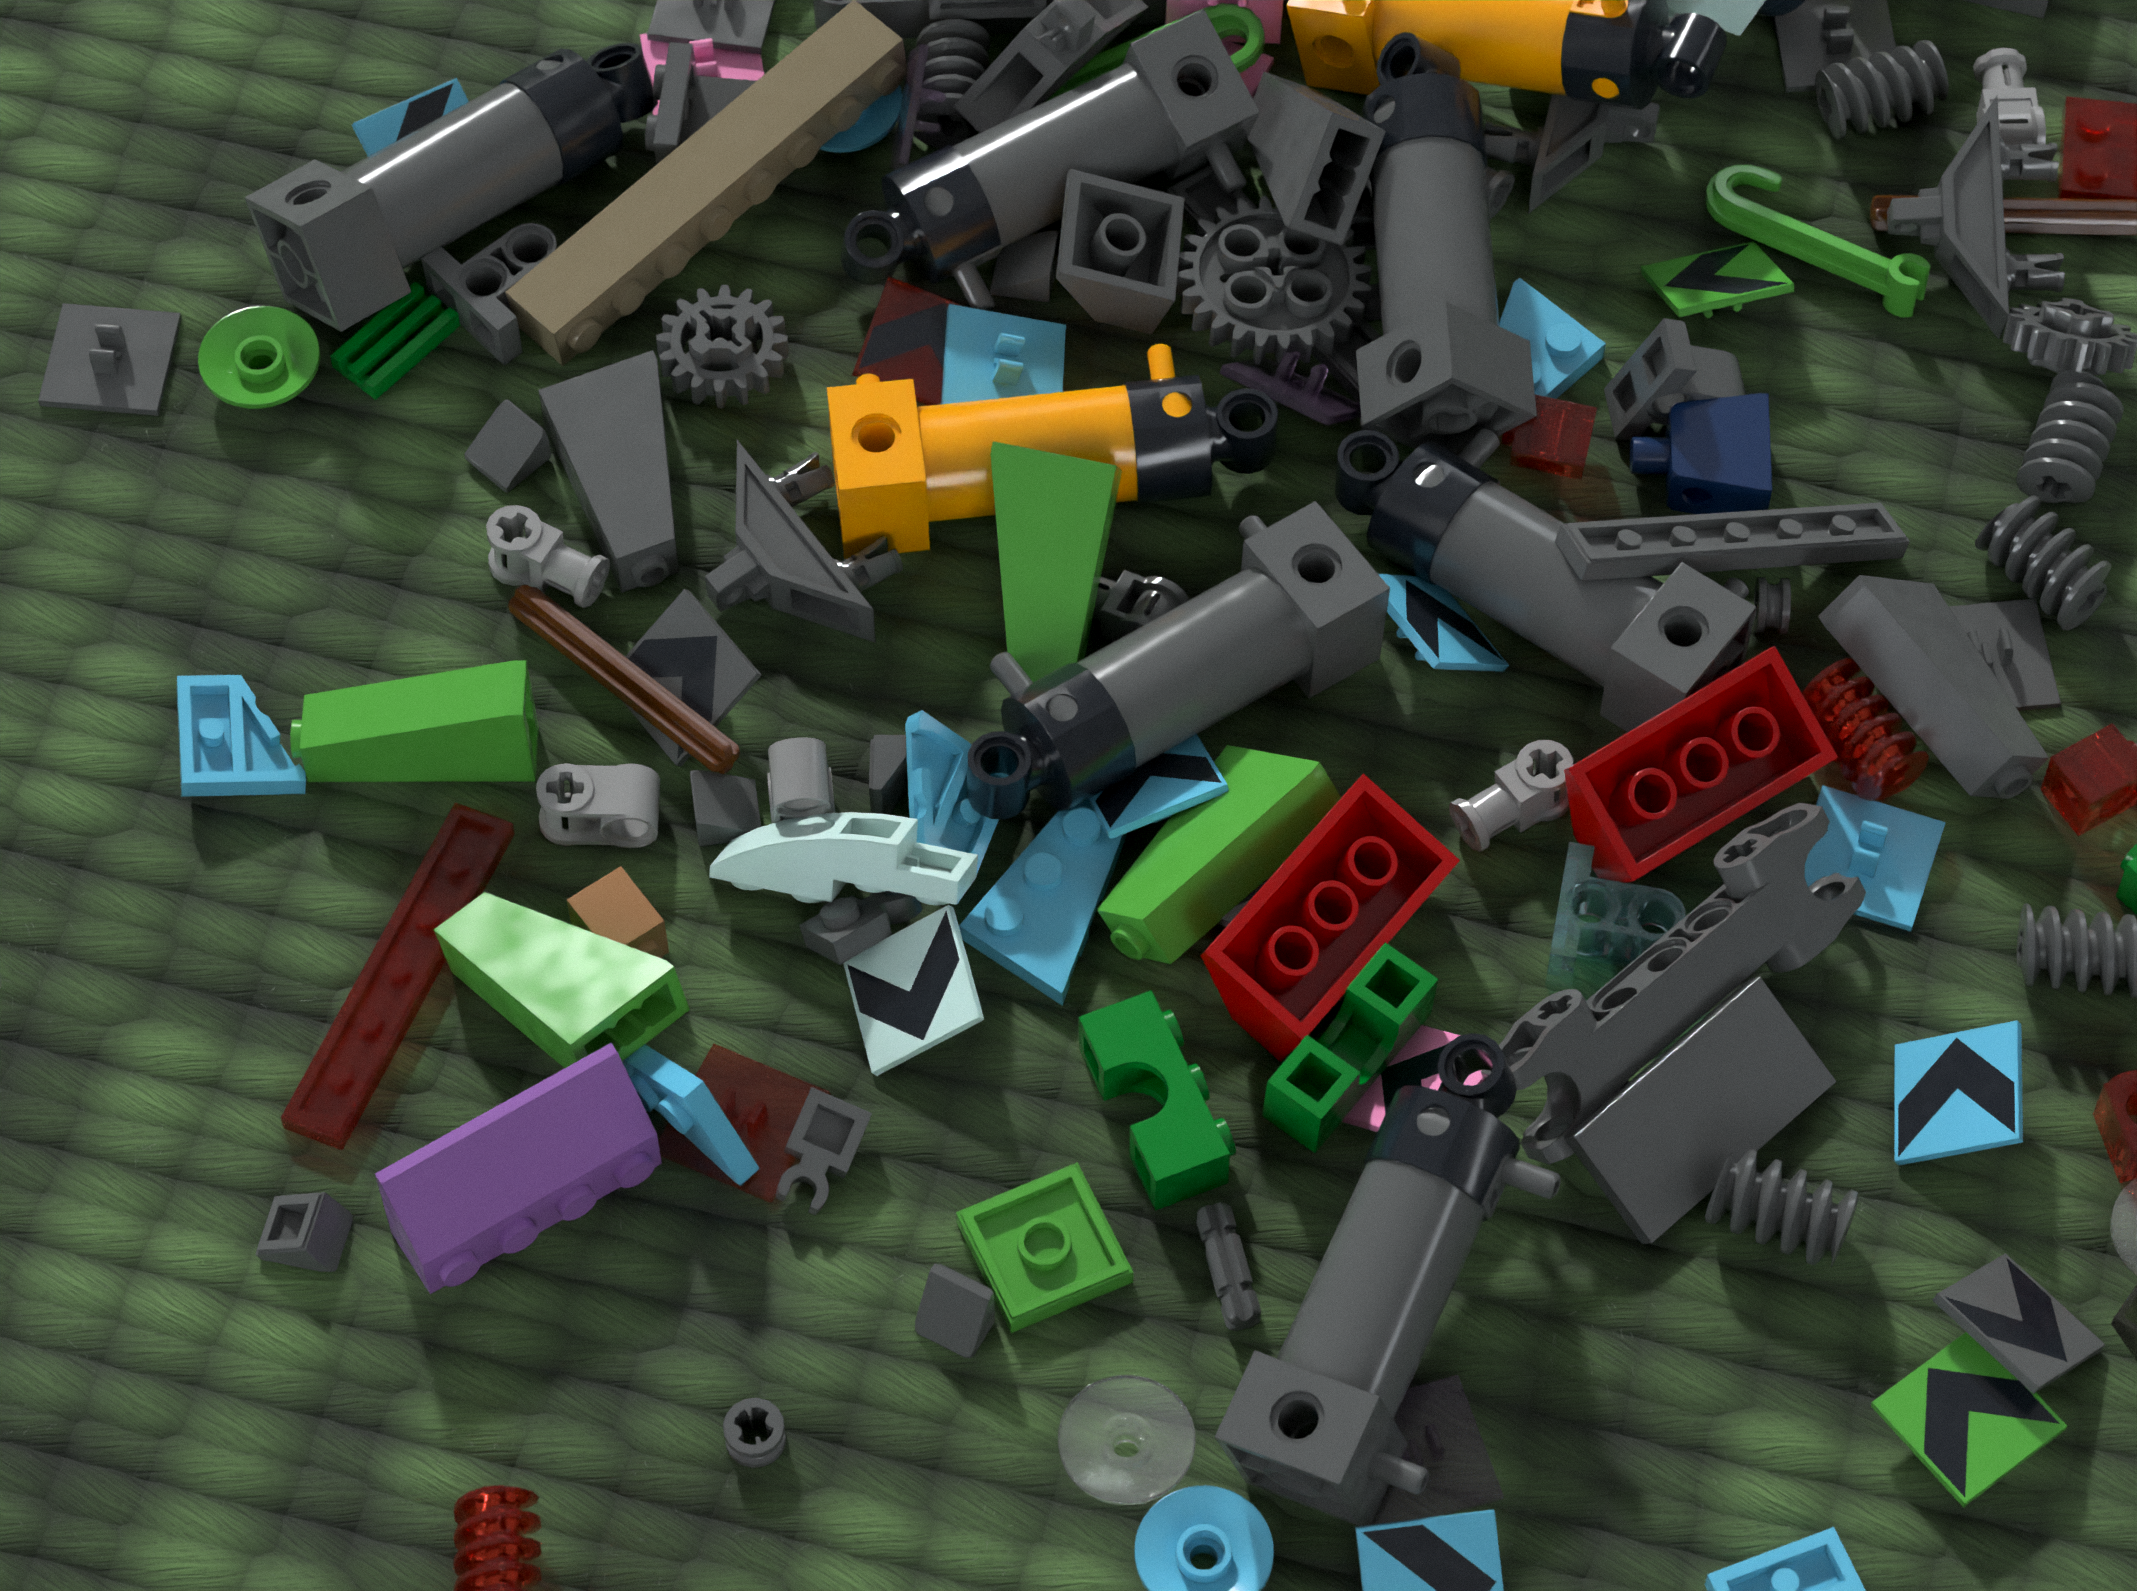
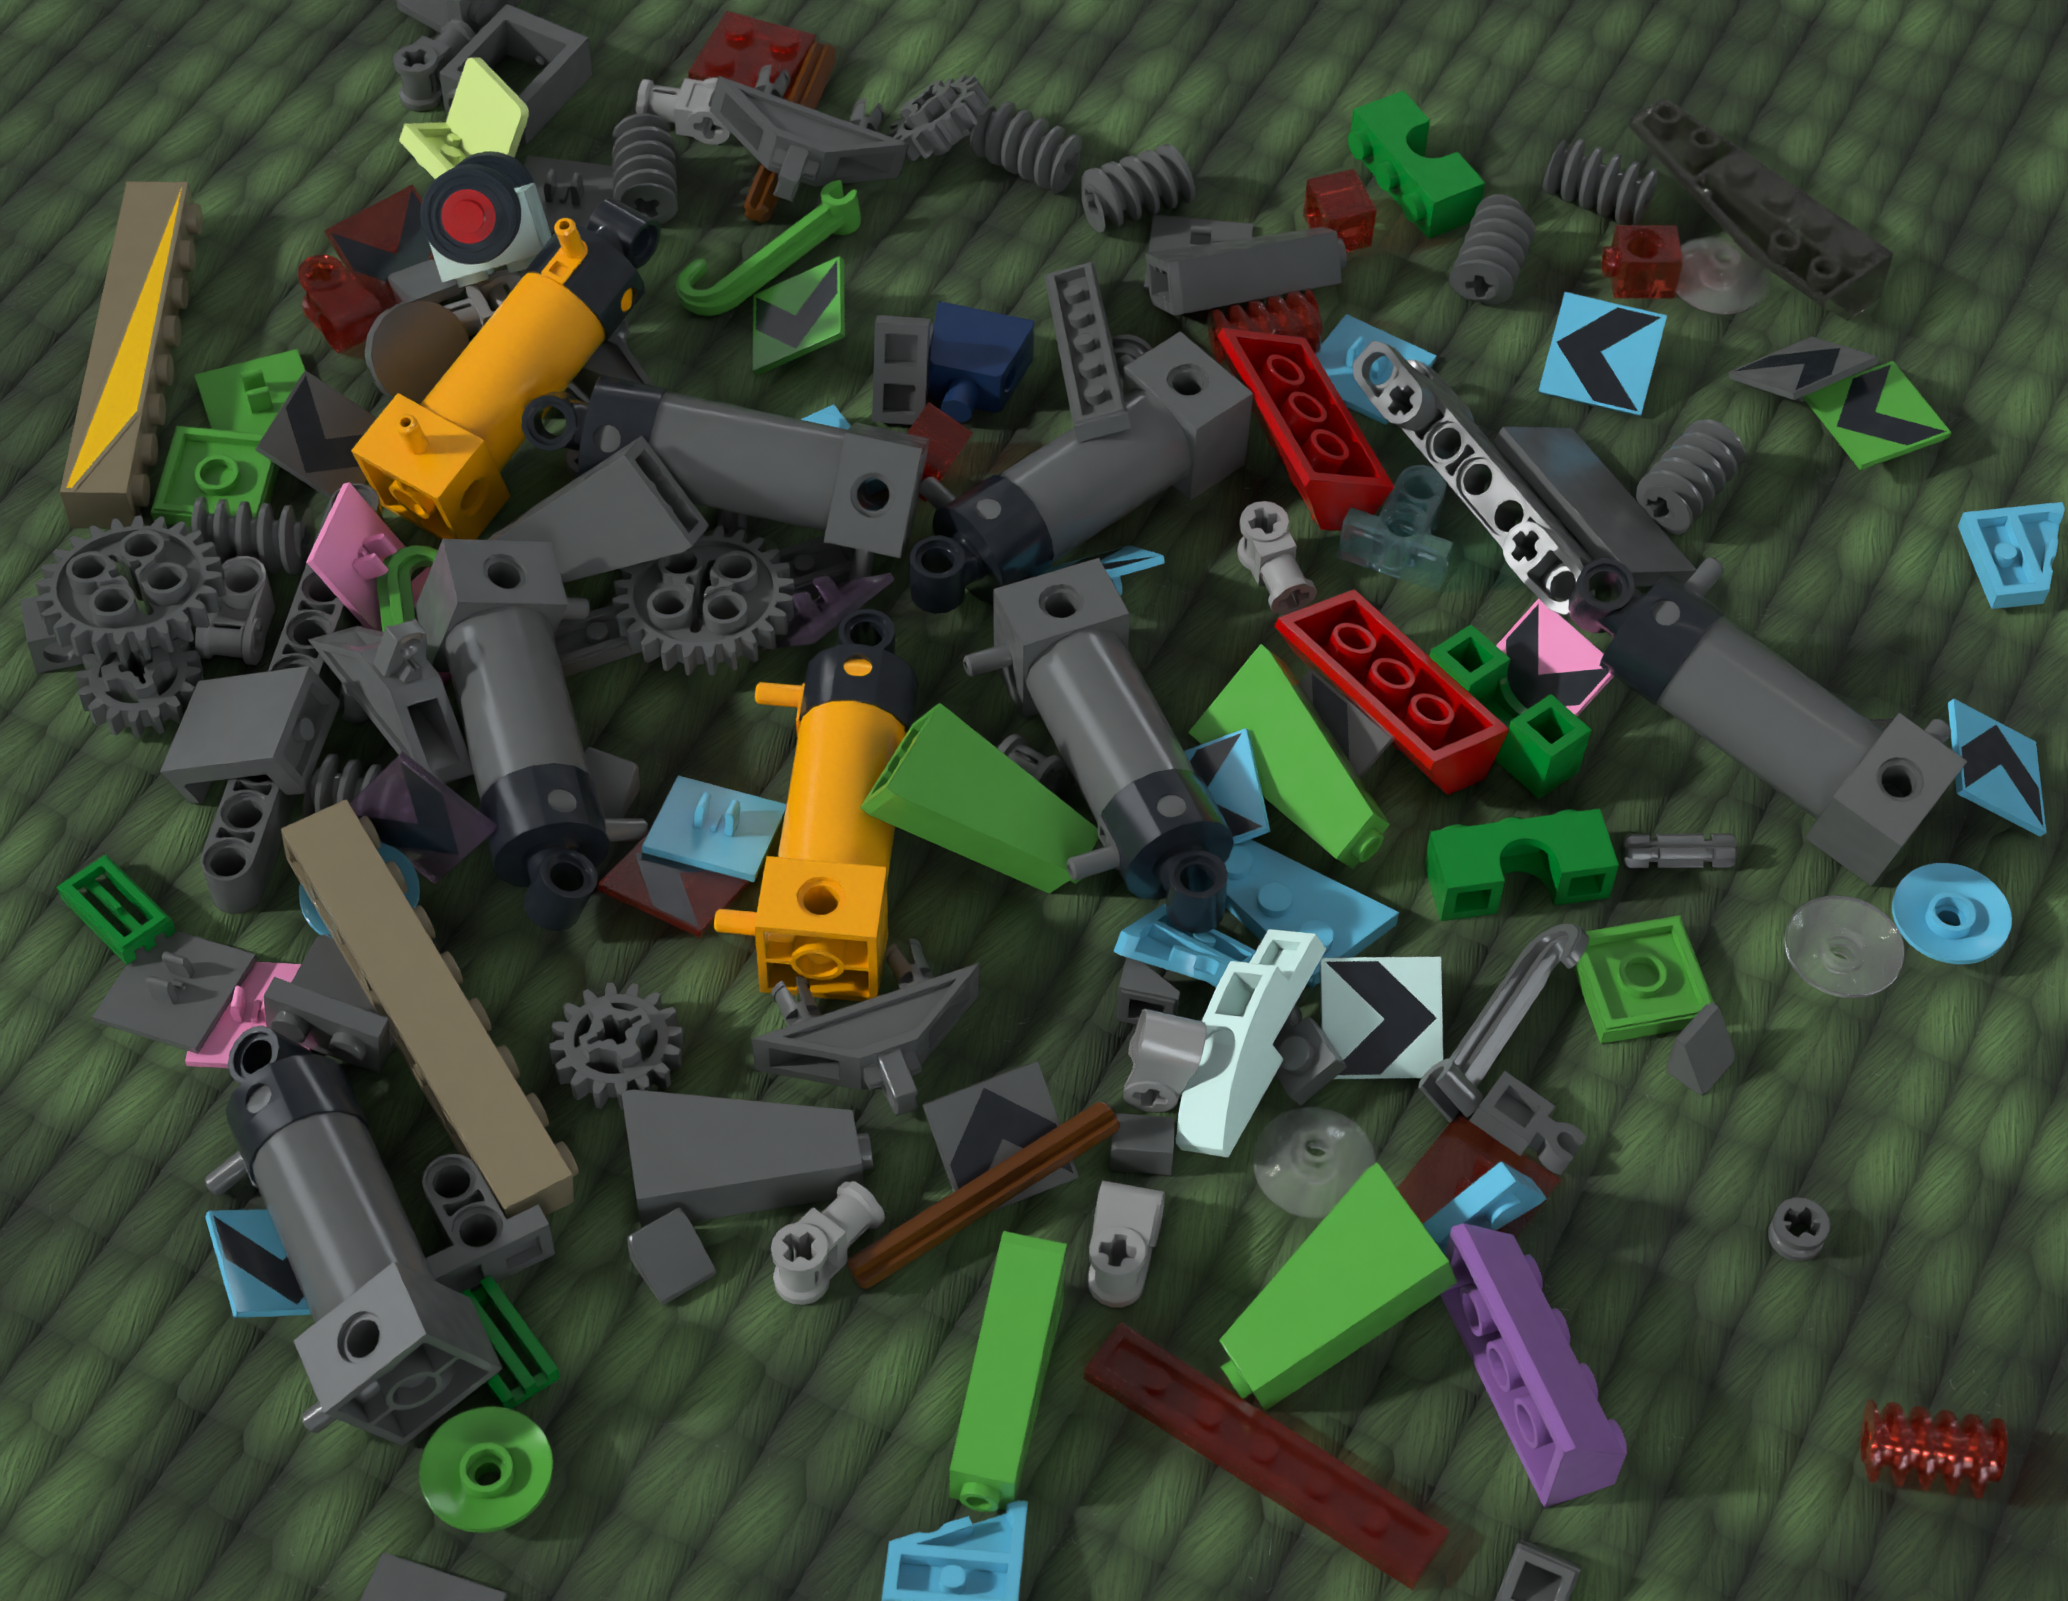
camera: 80 degrees left, 5 degrees down
medium nougat brick [567,866,669,959] -> none
dark grey slope [1056,169,1185,335] -> none
none -> clear dish [1253,1107,1376,1218]
none -> dark grey piece [1418,923,1589,1122]

